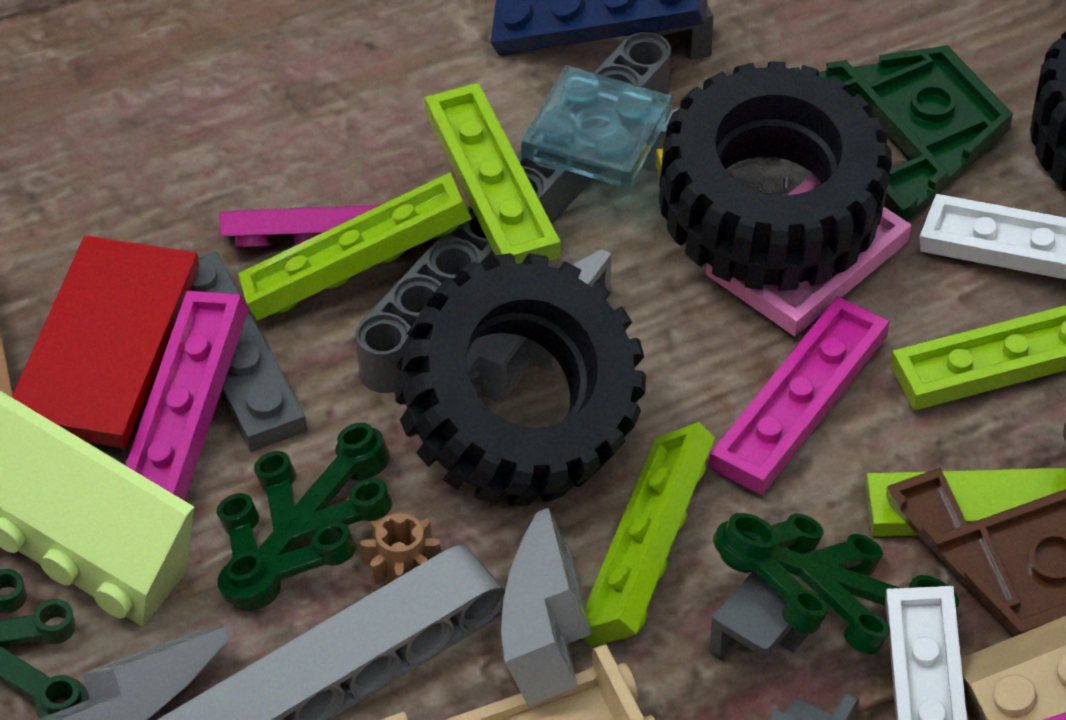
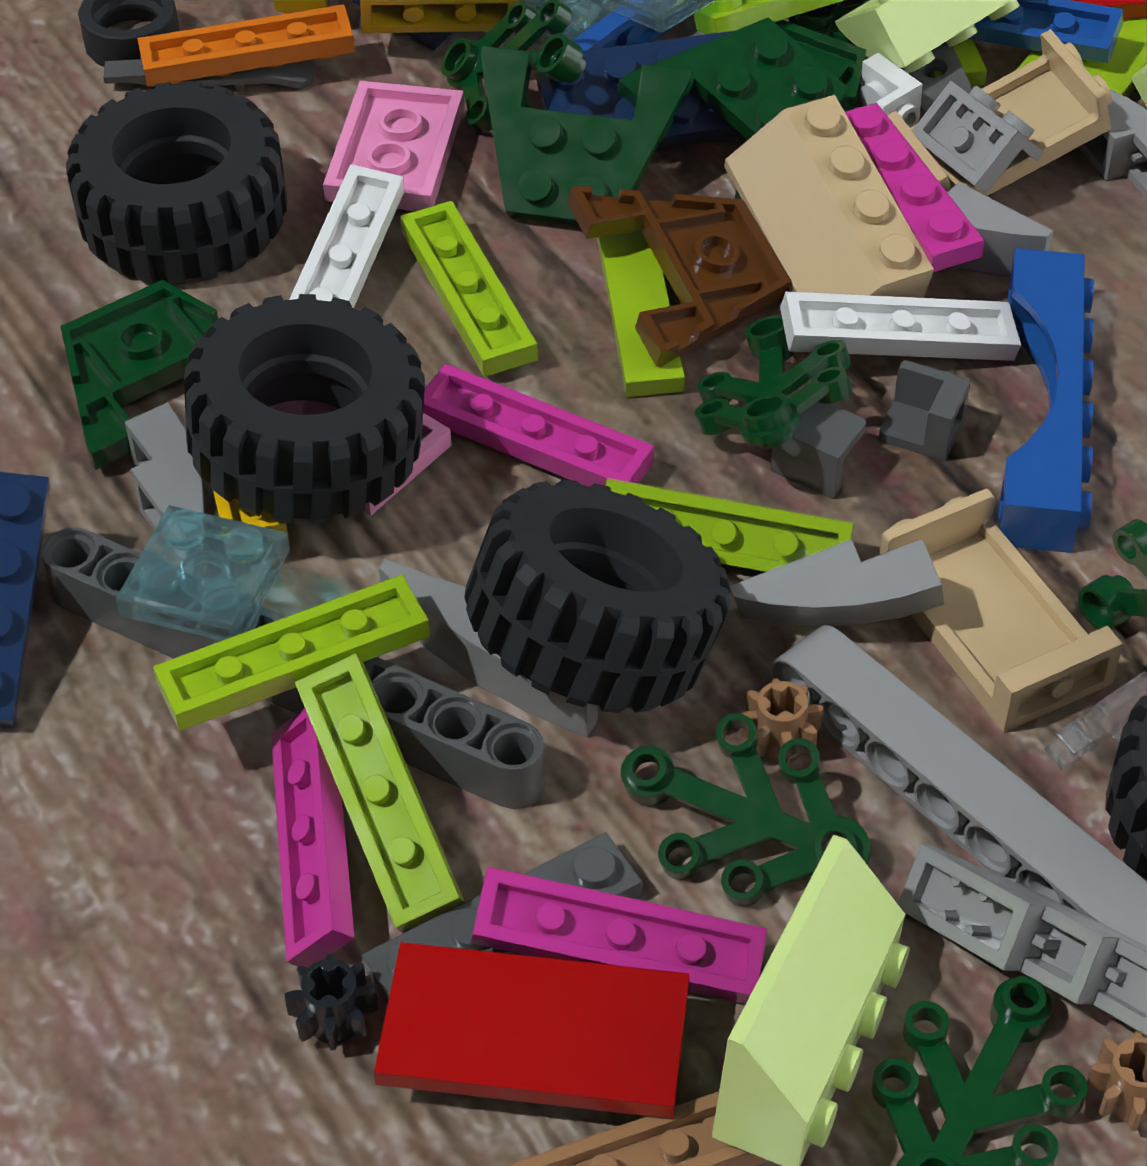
camera: 95 degrees left, 0 degrees up
none -> black gear [285,953,378,1051]

